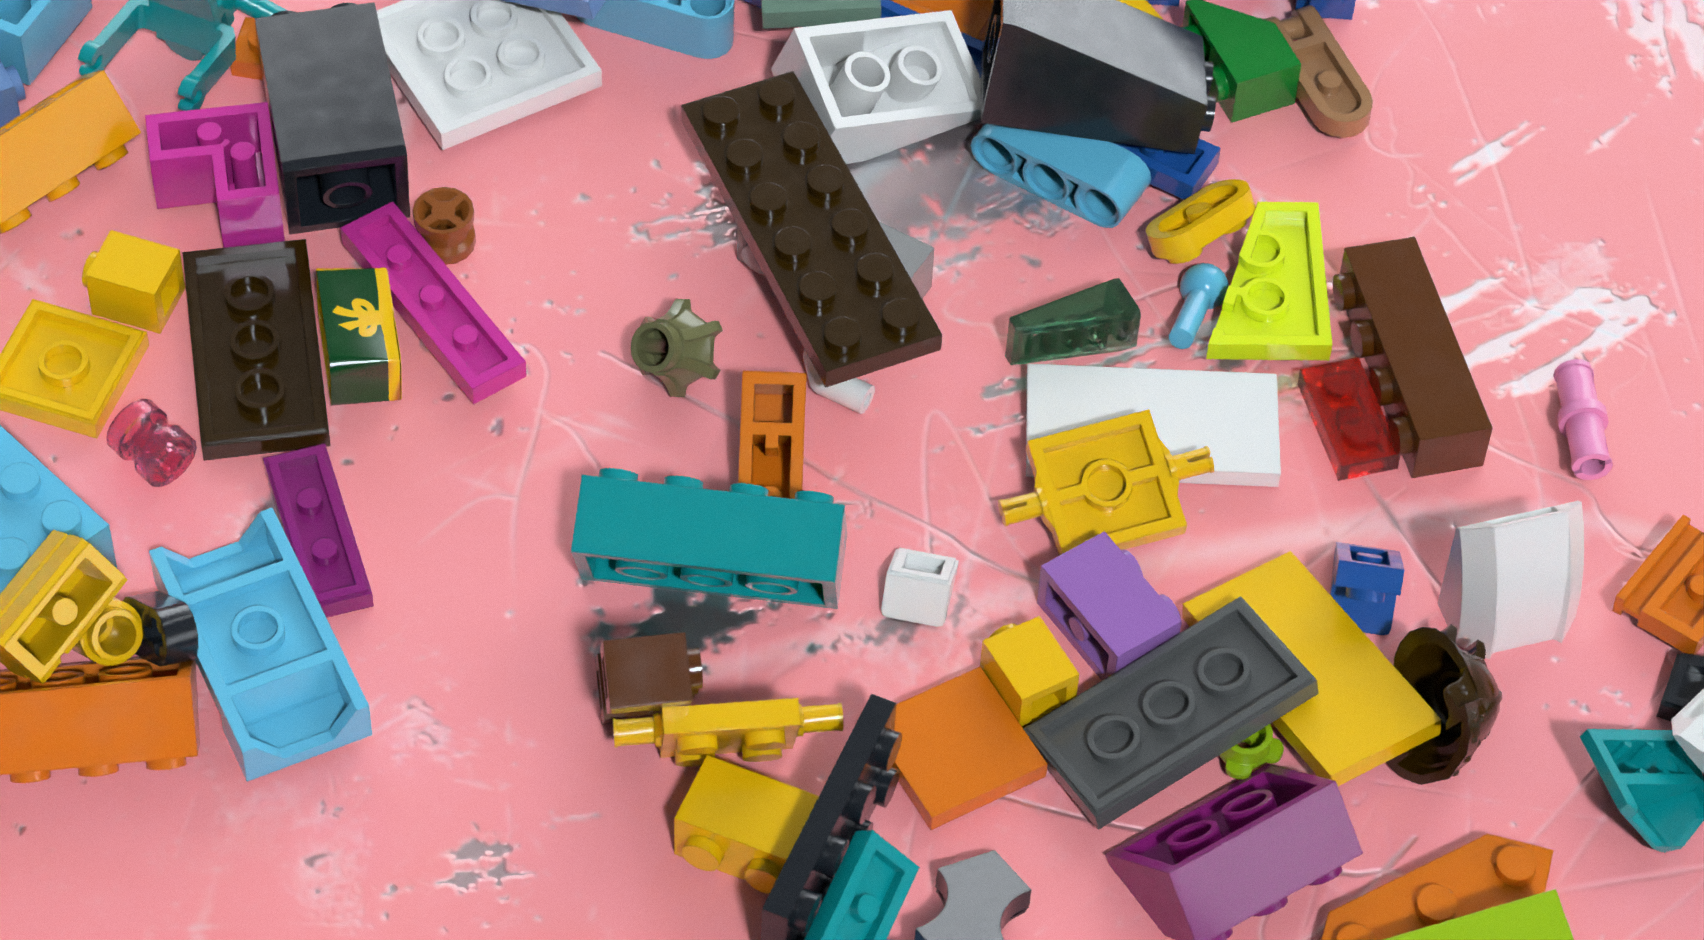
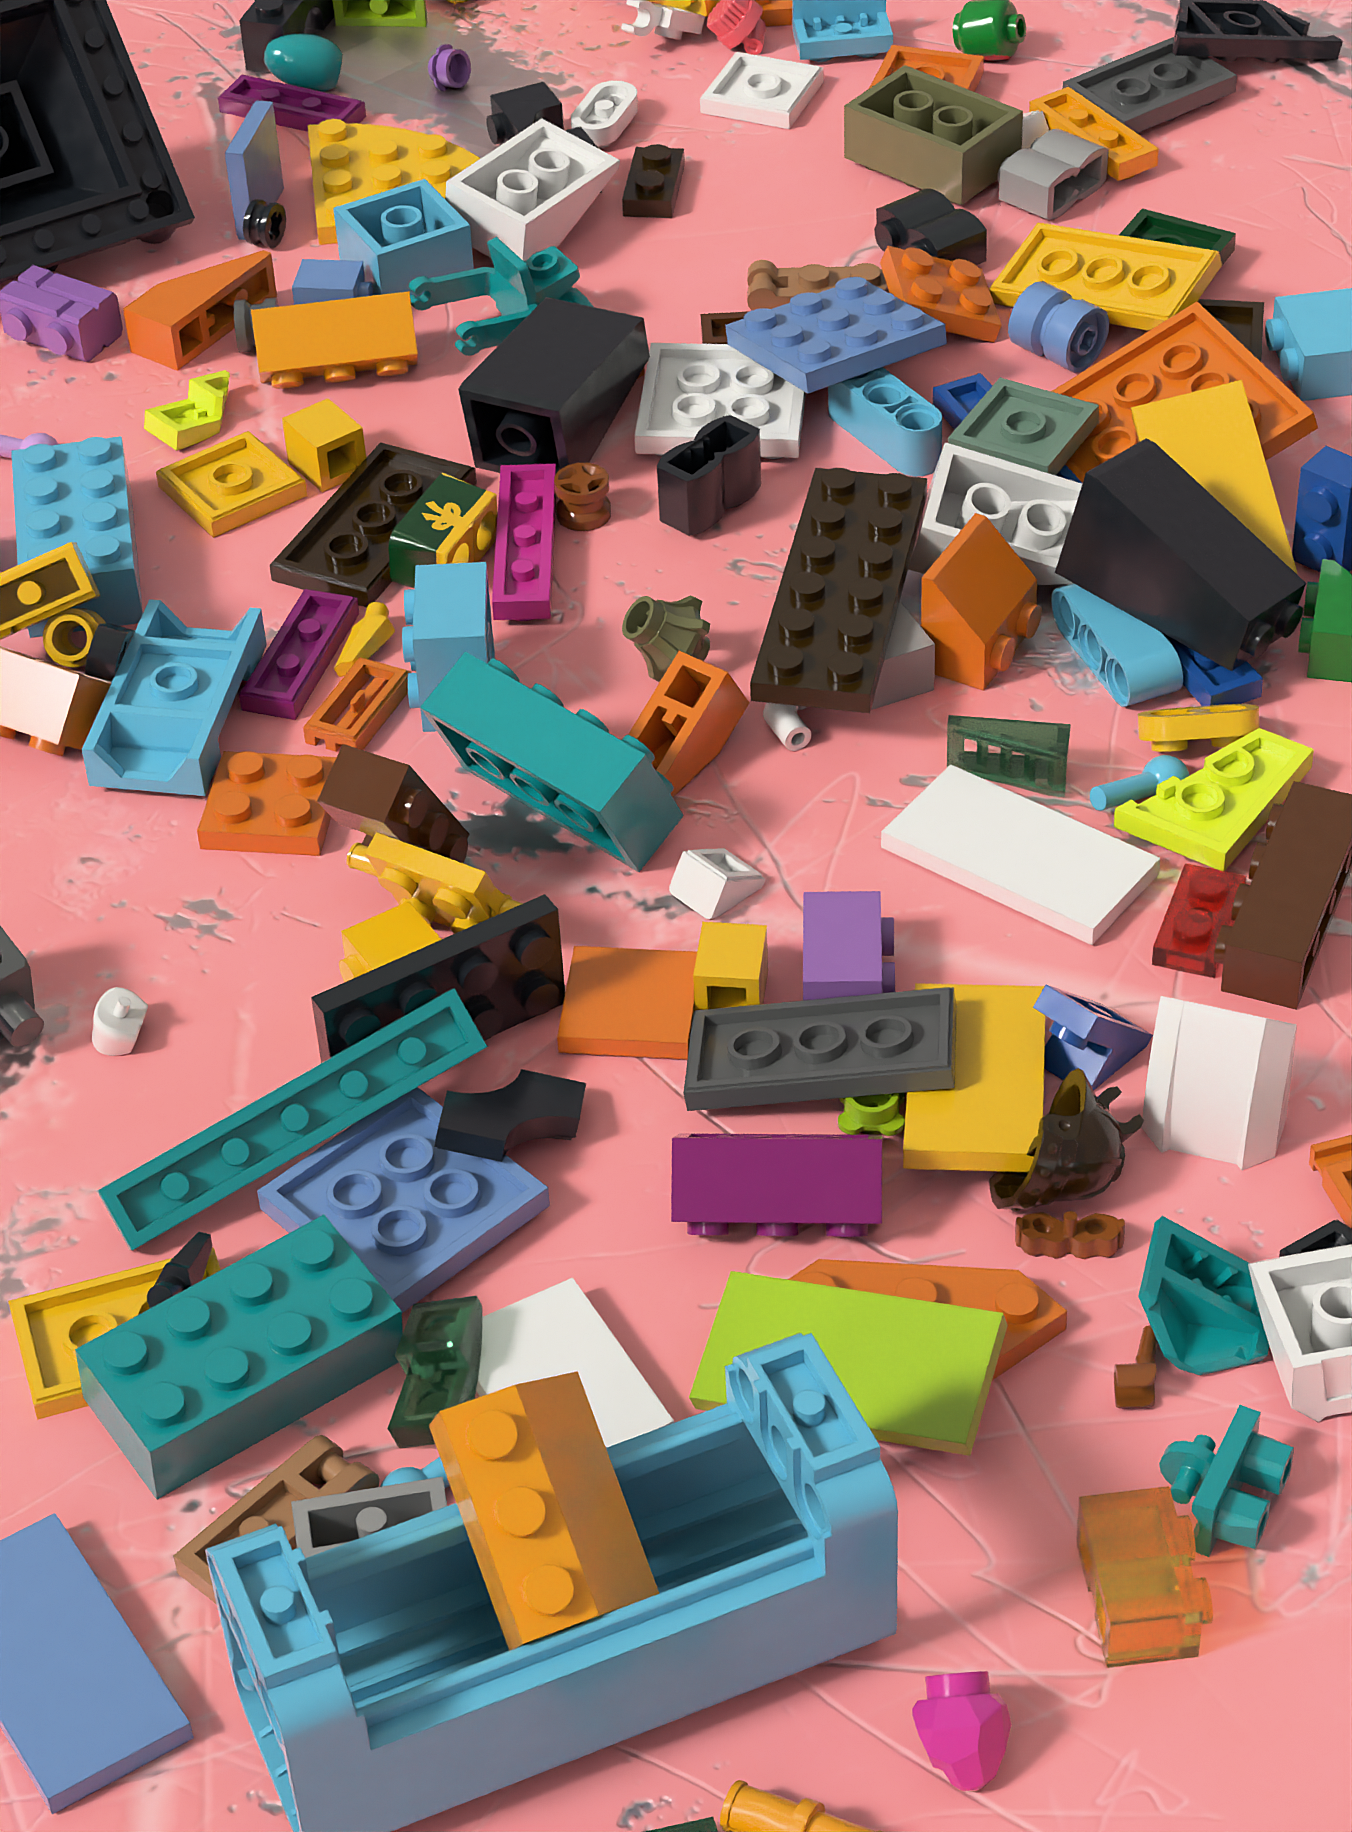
camera: 40 degrees right, 10 degrees down
clear pink wheel [106,398,197,487] -> none
dark pink brick [145,102,285,248] -> none
yellow plate [998,409,1214,555] -> none
none -> orange plate [197,751,337,856]
none -> orange tile [303,657,411,752]
none -> yellow bar [334,602,395,677]
none -> medium azure brick [402,562,495,732]
none -> black brick [657,415,761,536]
none -> orange slope [921,513,1042,691]
none -> dark orange piece [1015,1211,1125,1259]
none -> dark orange hand [1114,1325,1158,1408]

